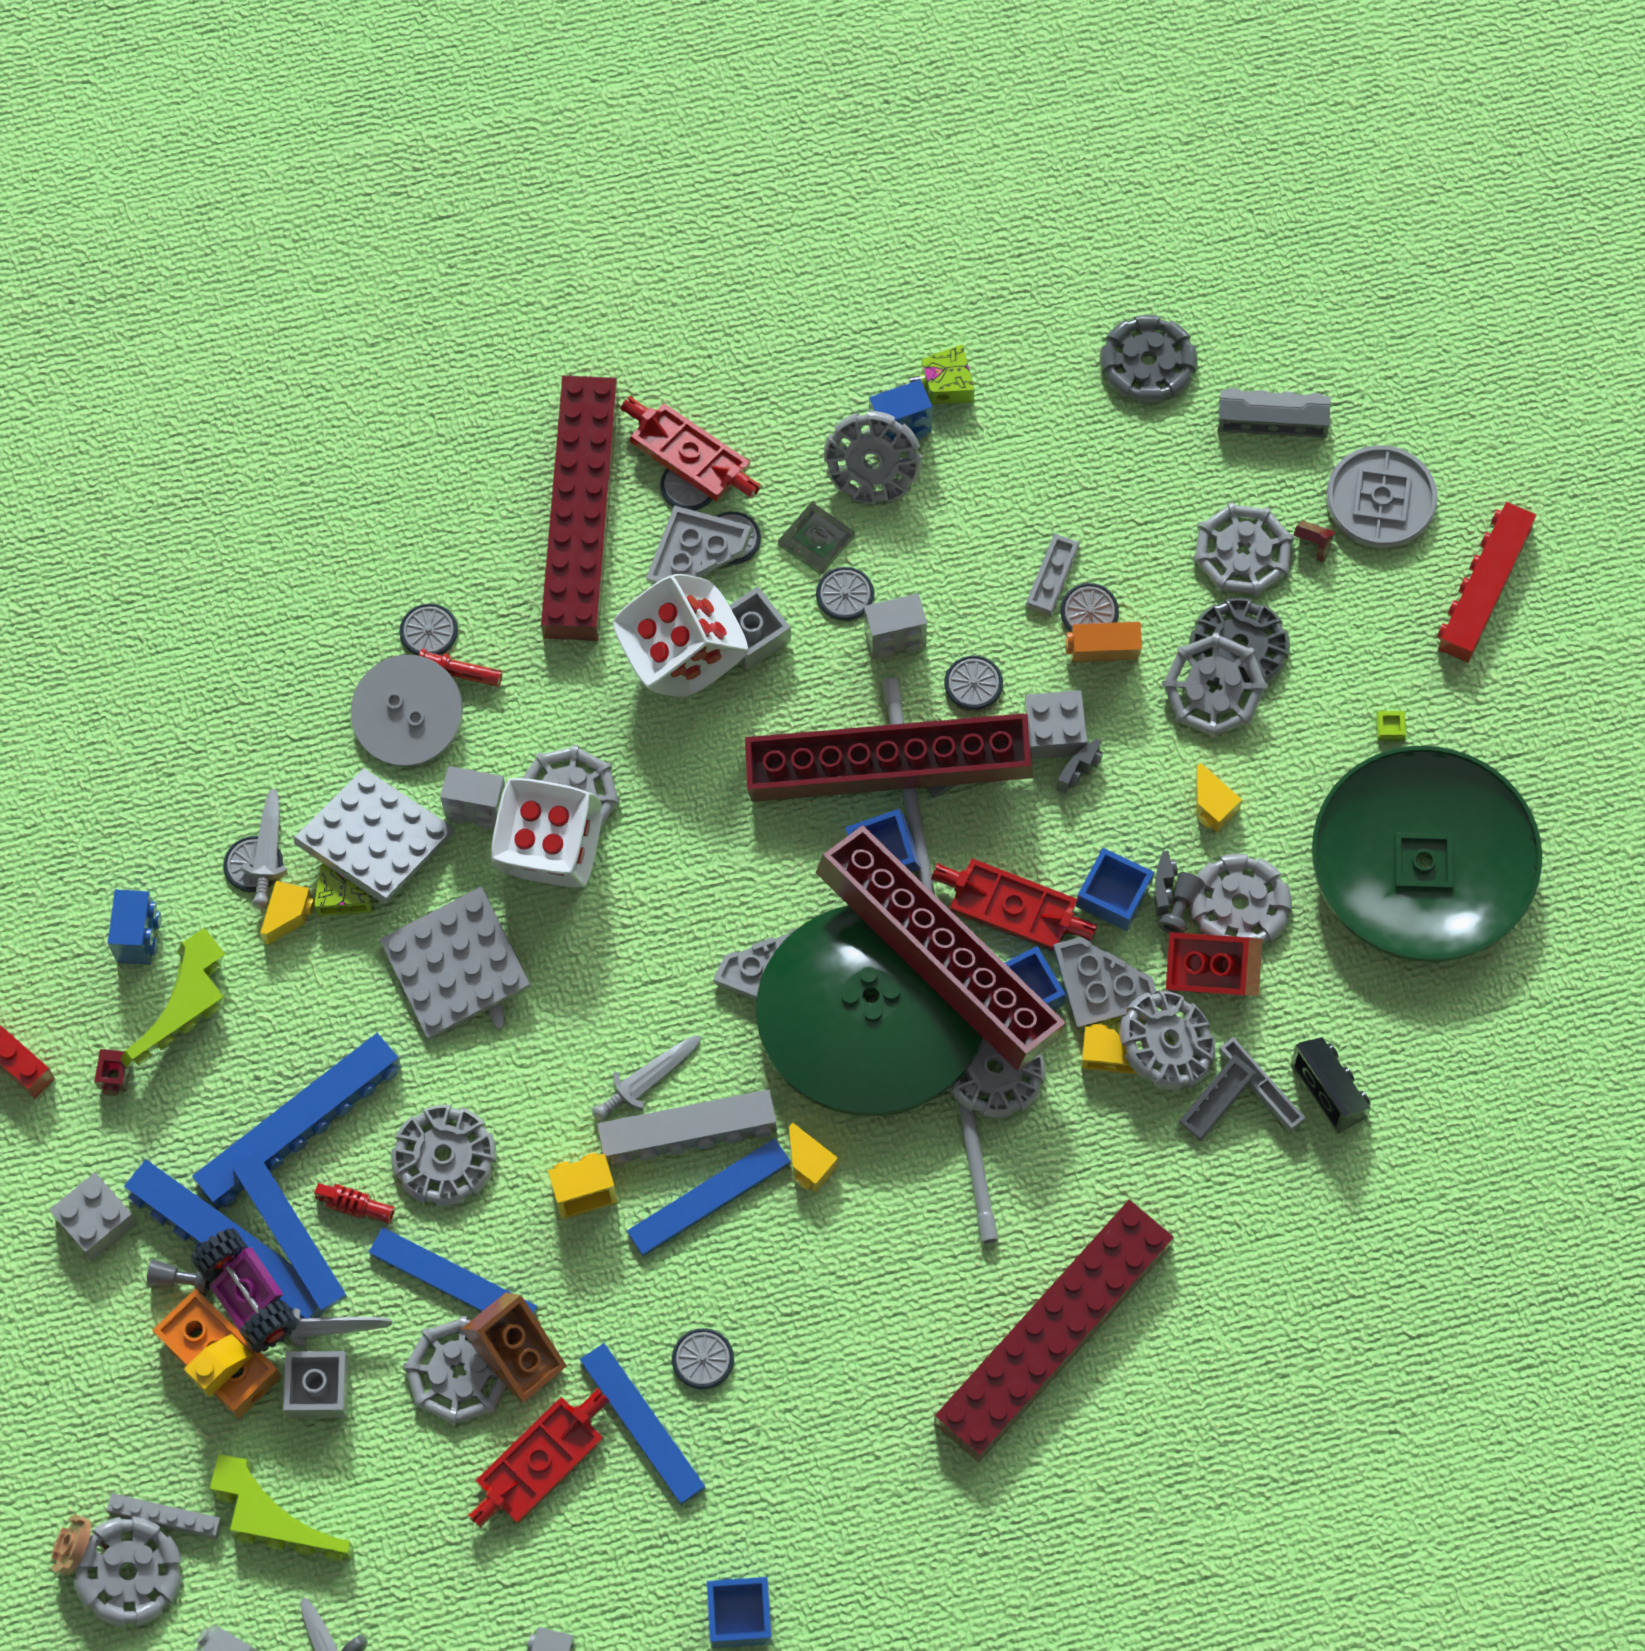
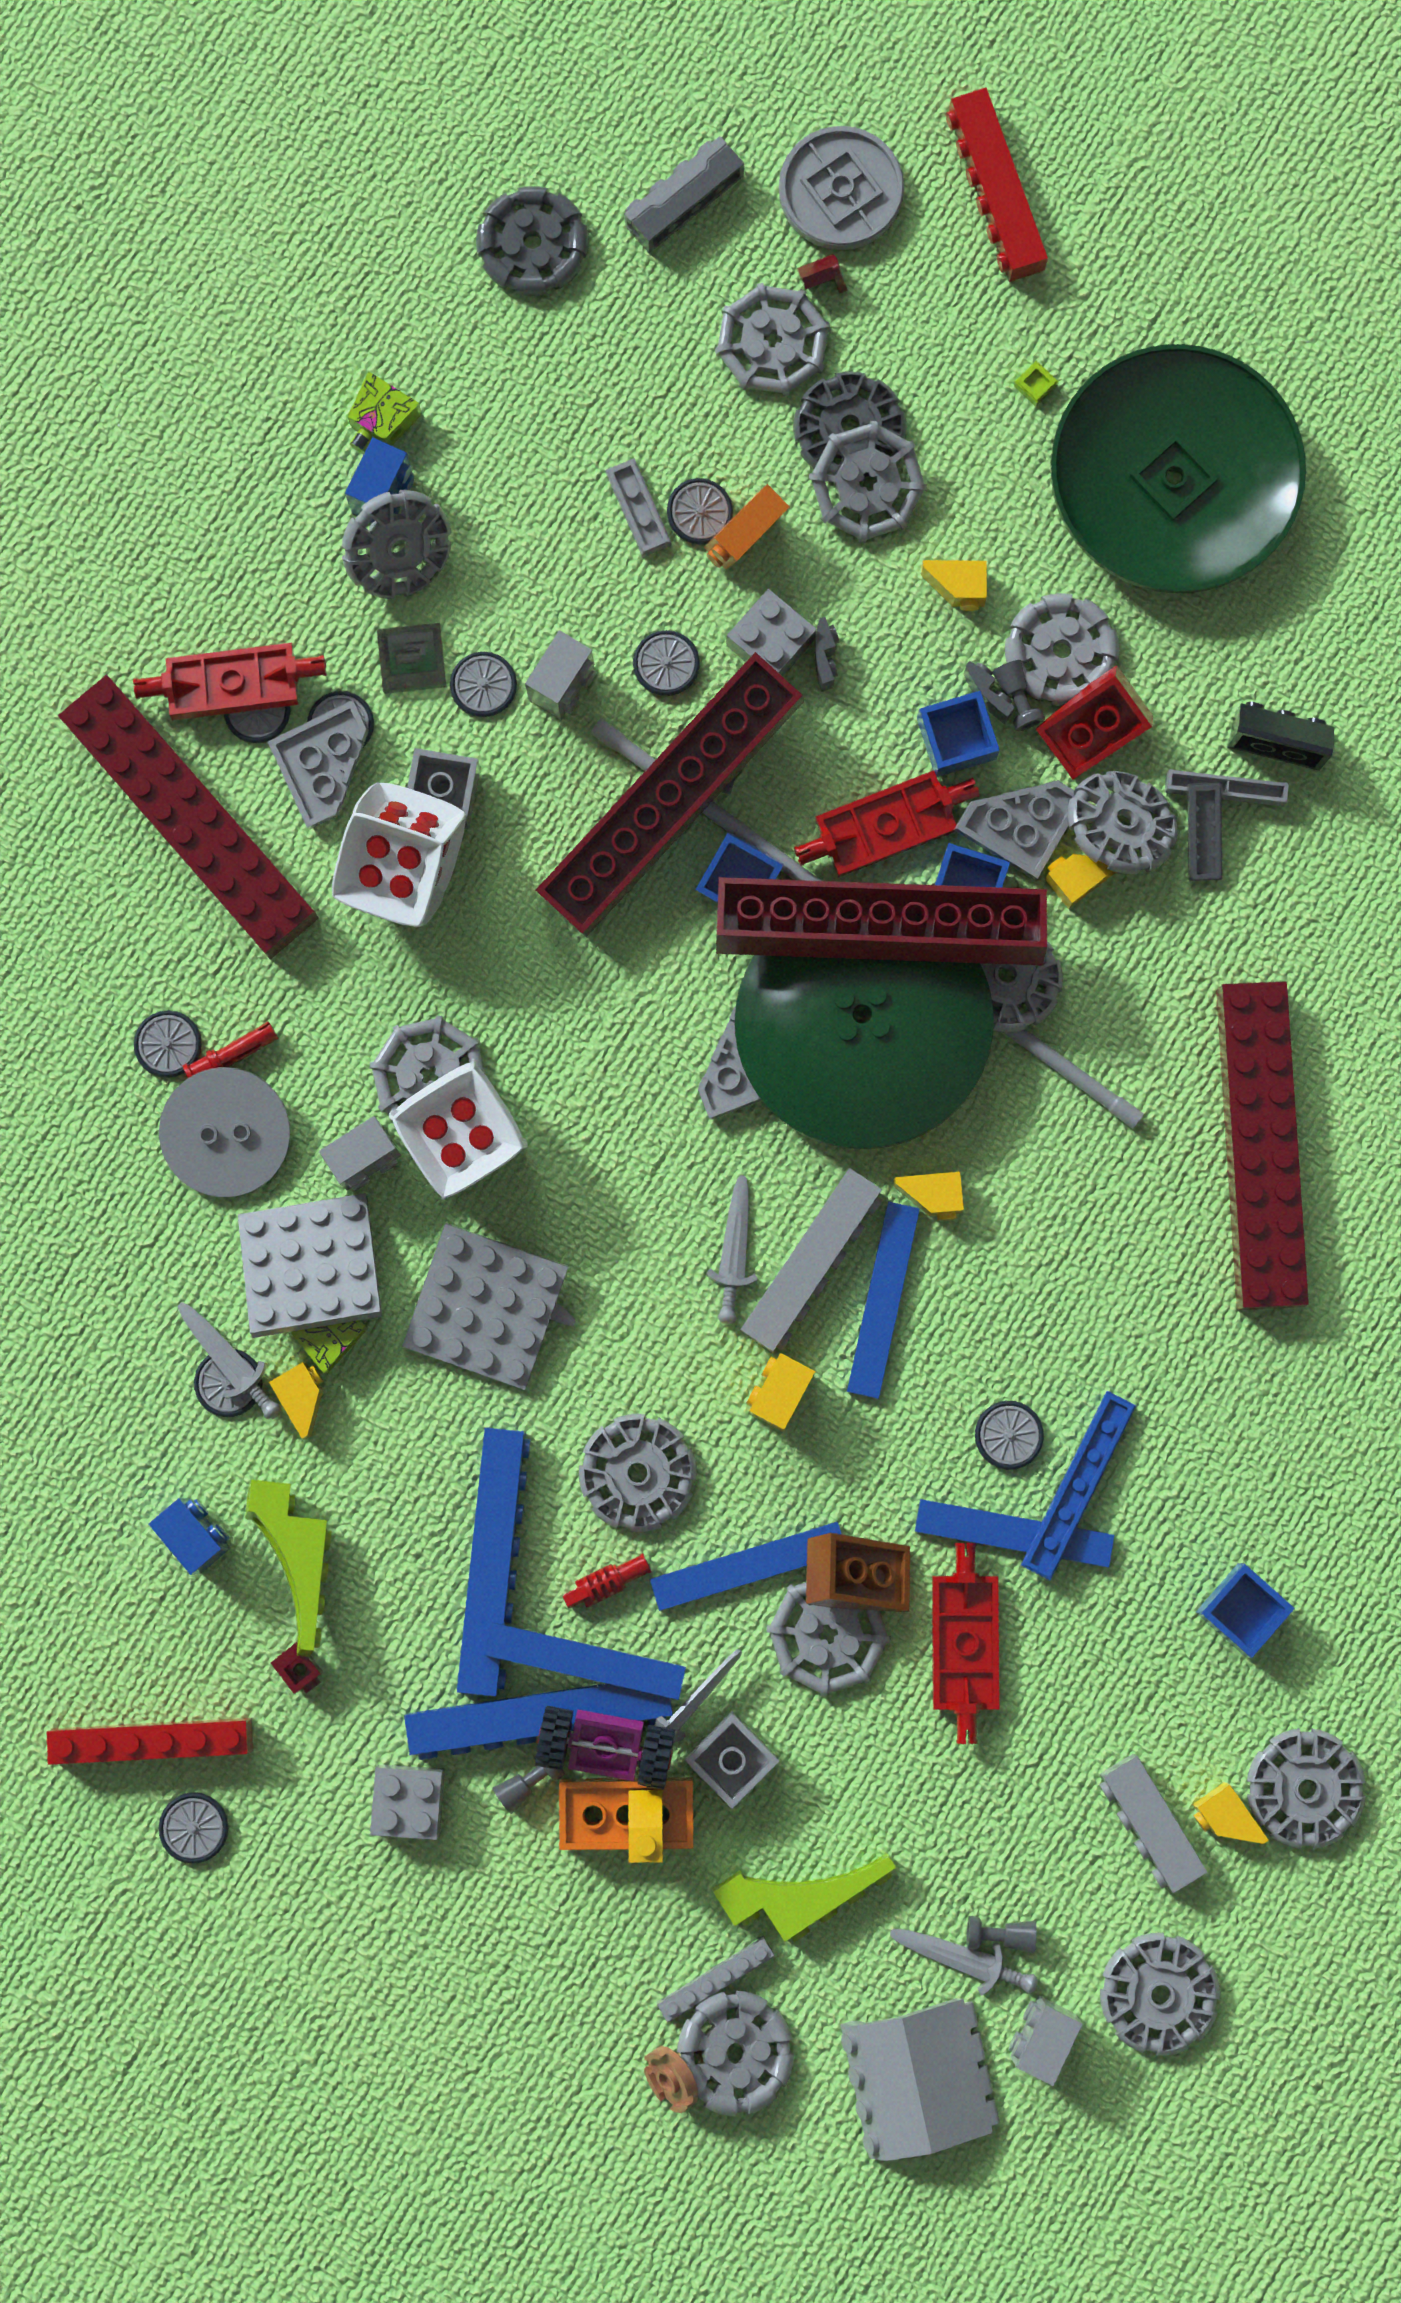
camera: 45 degrees left, 15 degrees up
none -> blue tile [1020,1391,1136,1581]

